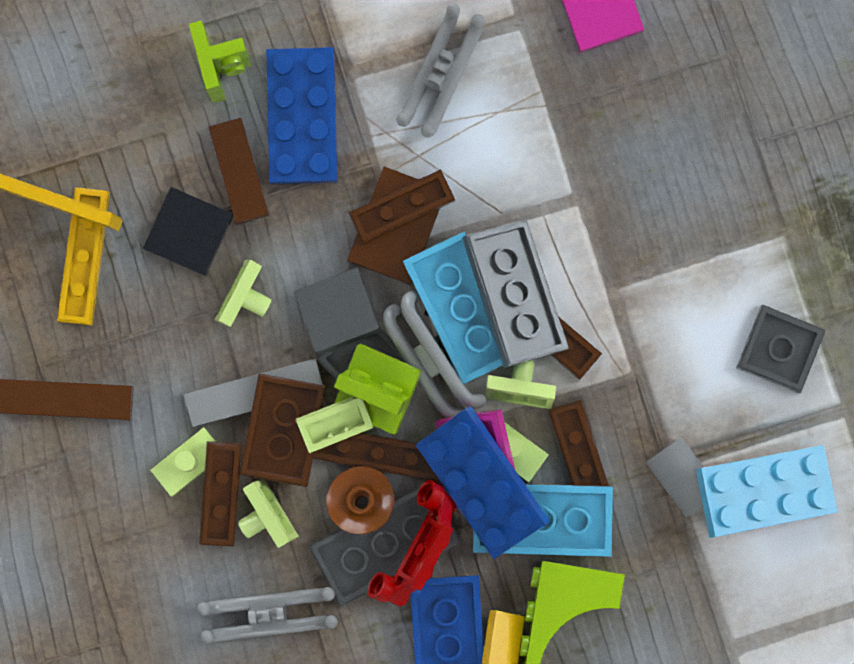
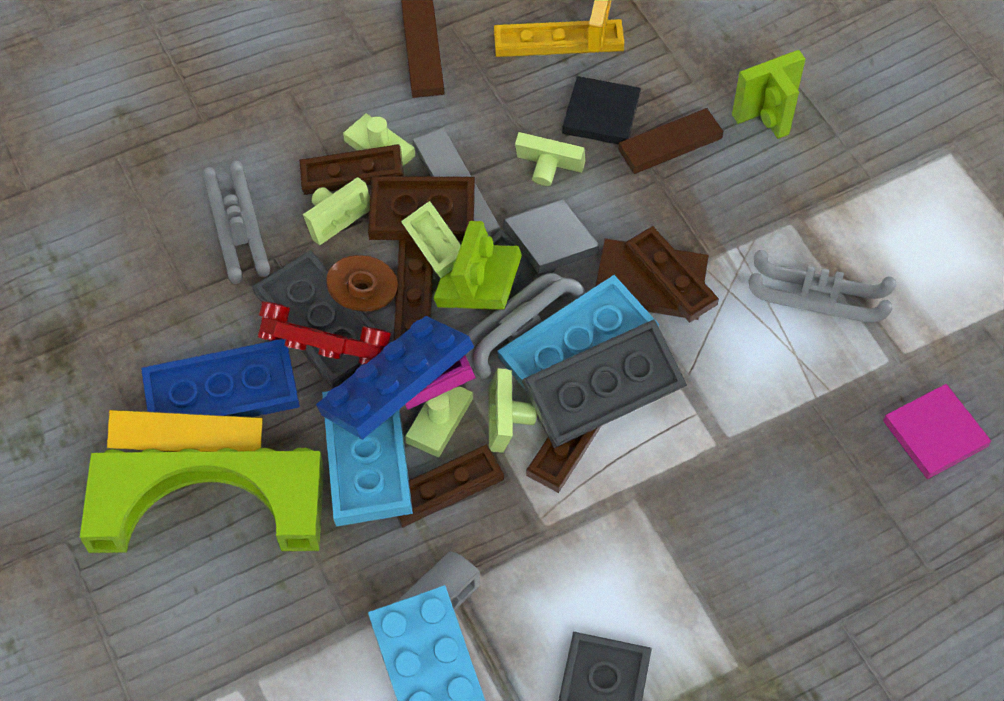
camera: 80 degrees right, 25 degrees down
blue plate [266,47,338,185] -> none

